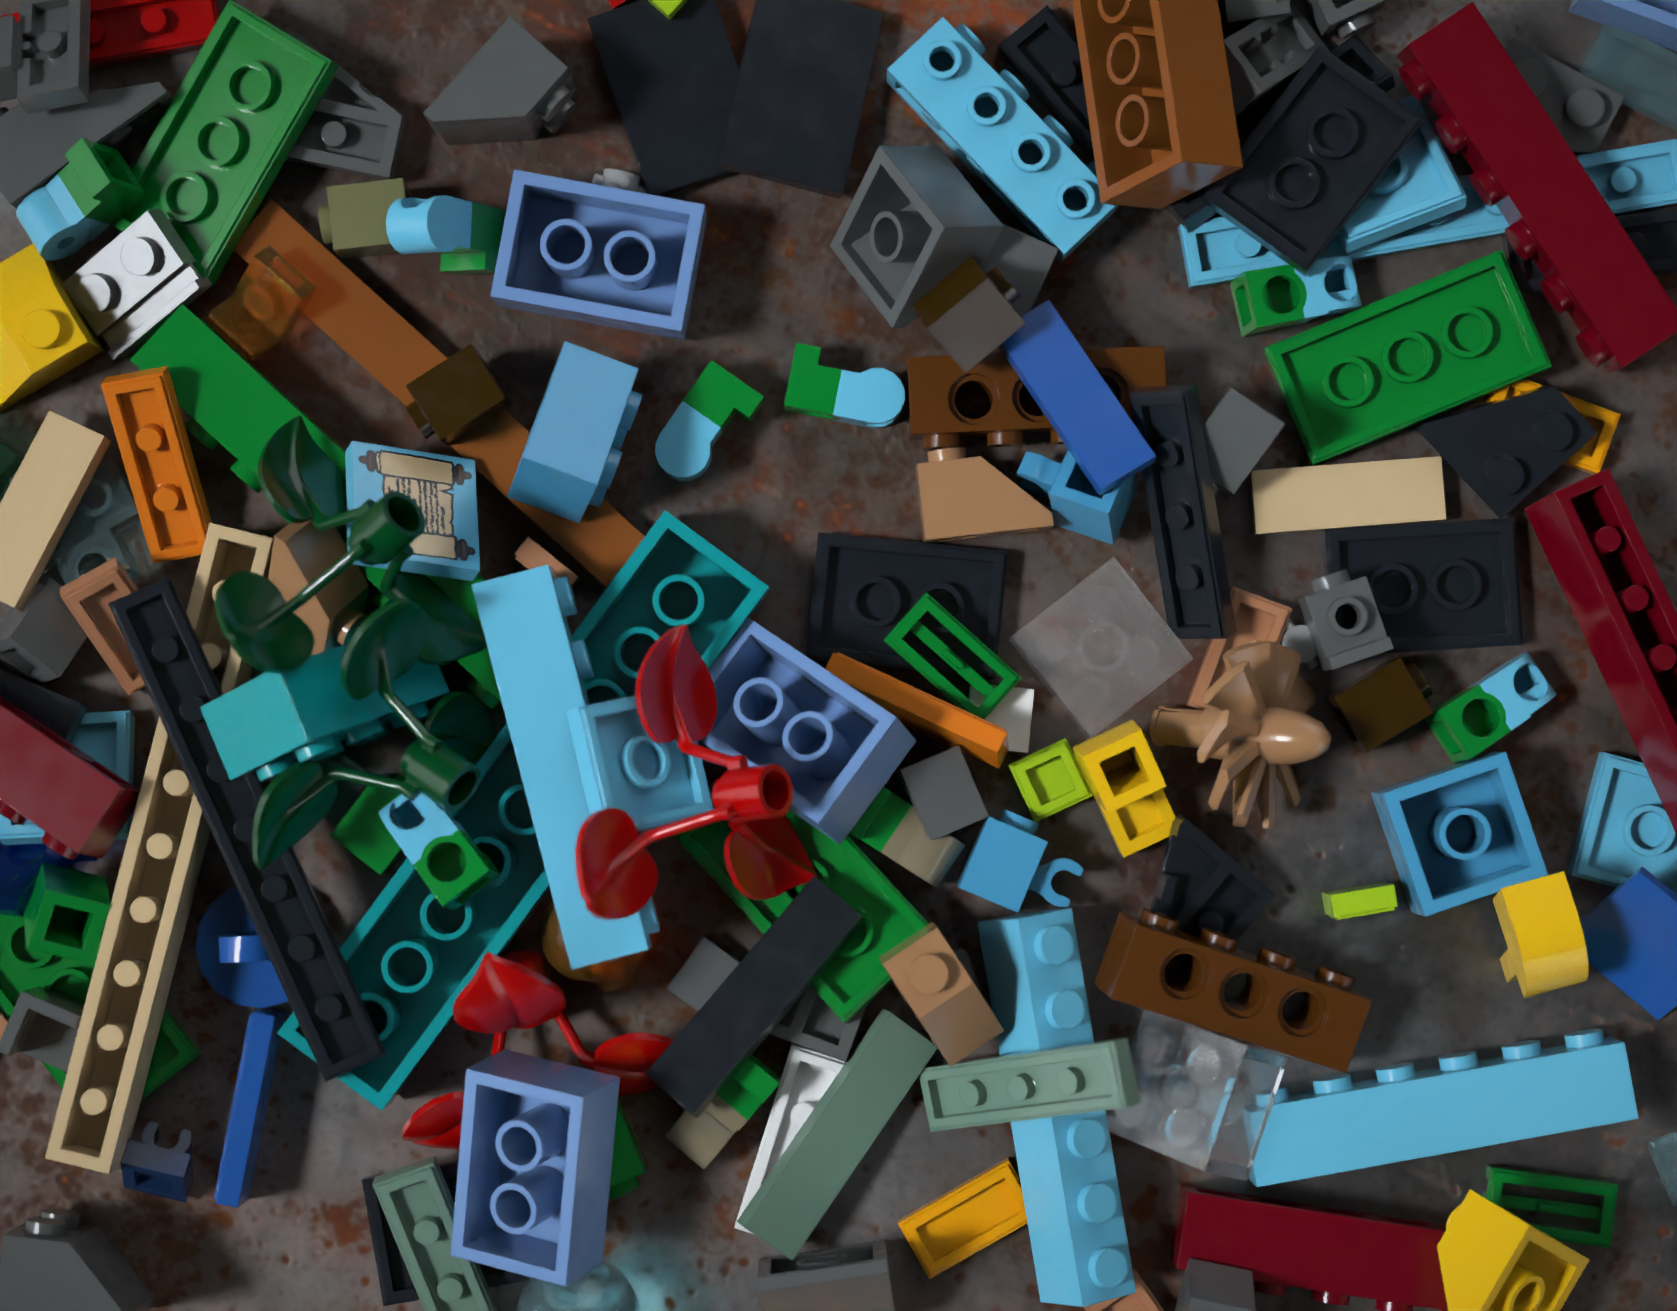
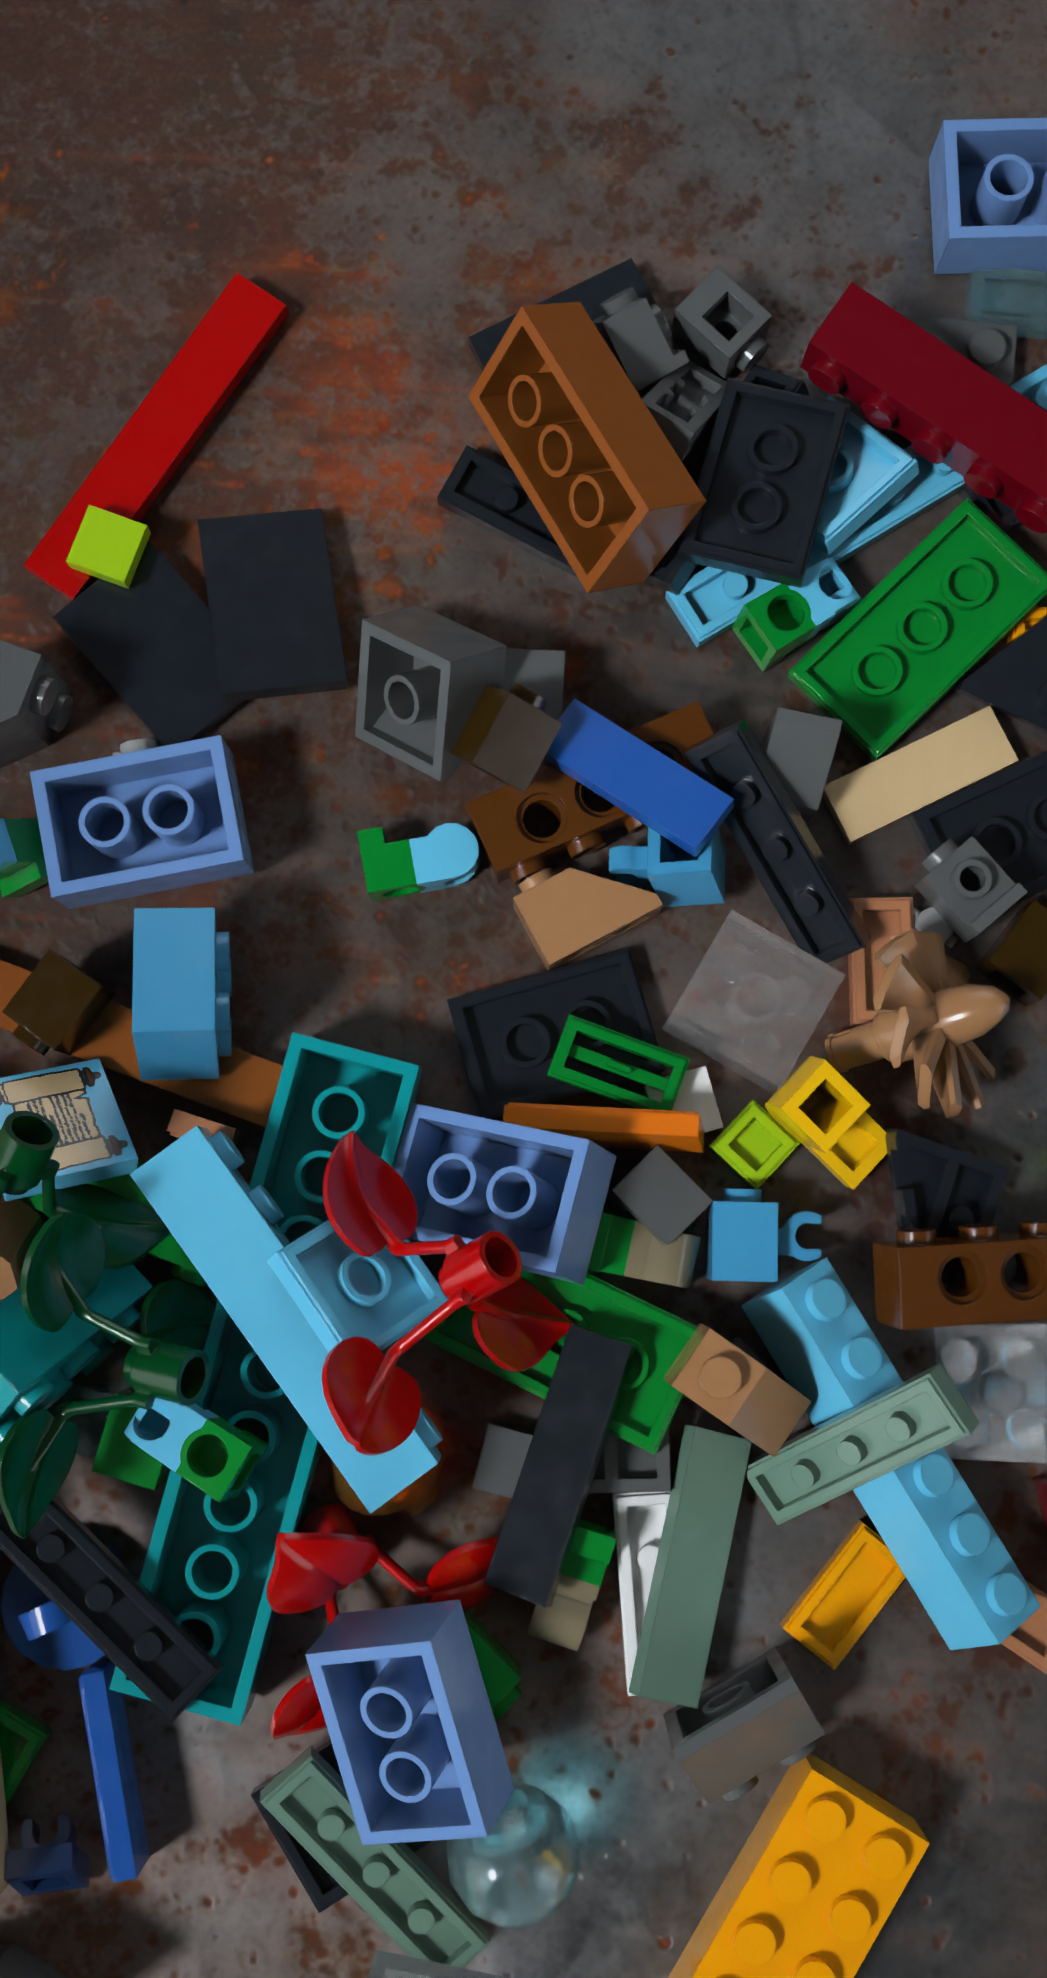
camera: 15 degrees left, 5 degrees down
leg [655,360,765,481] -> none
medium azure brick [886,17,1118,263] -> none

